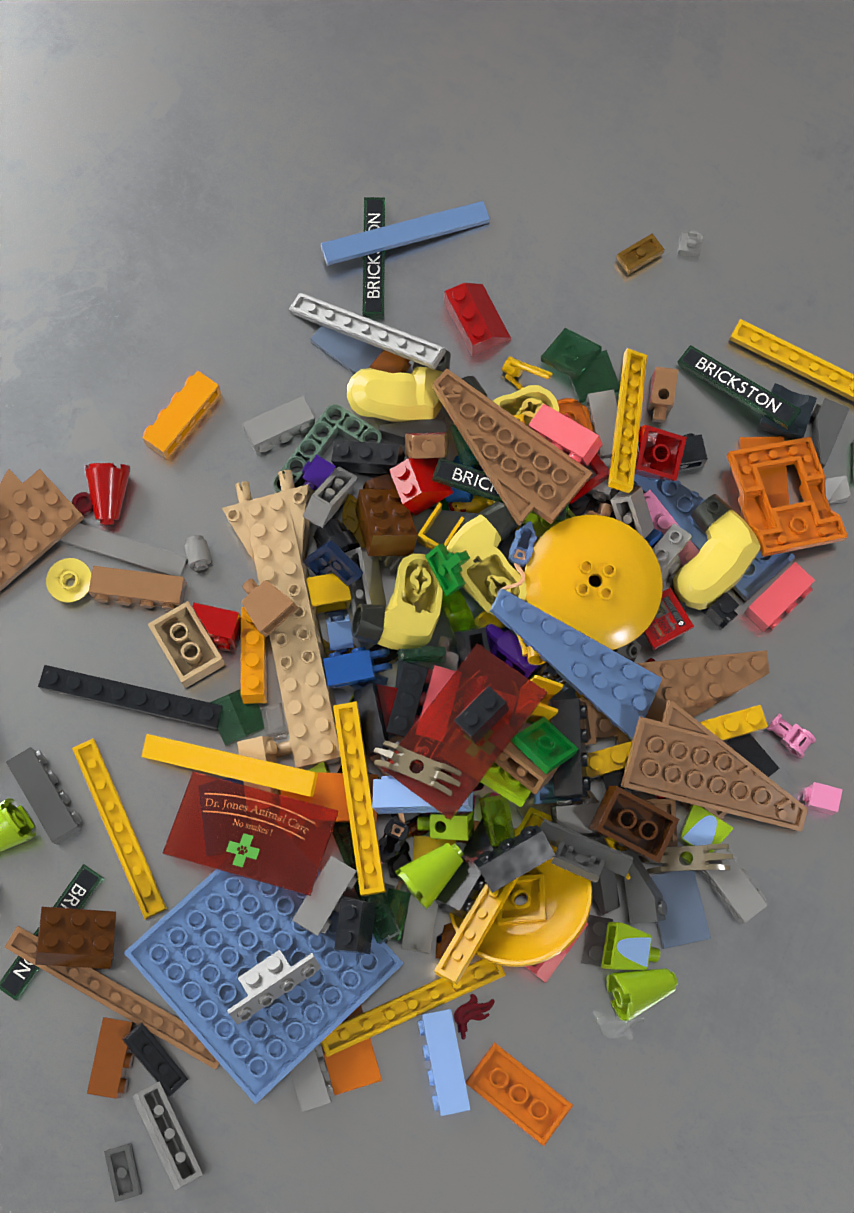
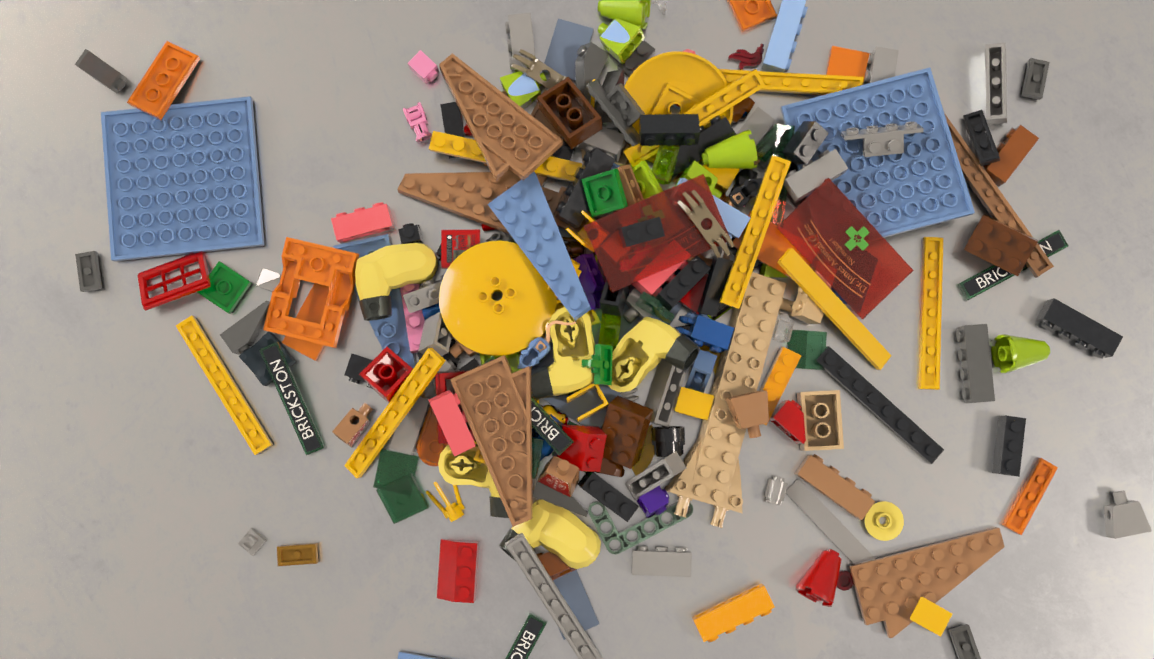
camera: 145 degrees left, 10 degrees up
dark blue plate [303,540,364,586] -> none

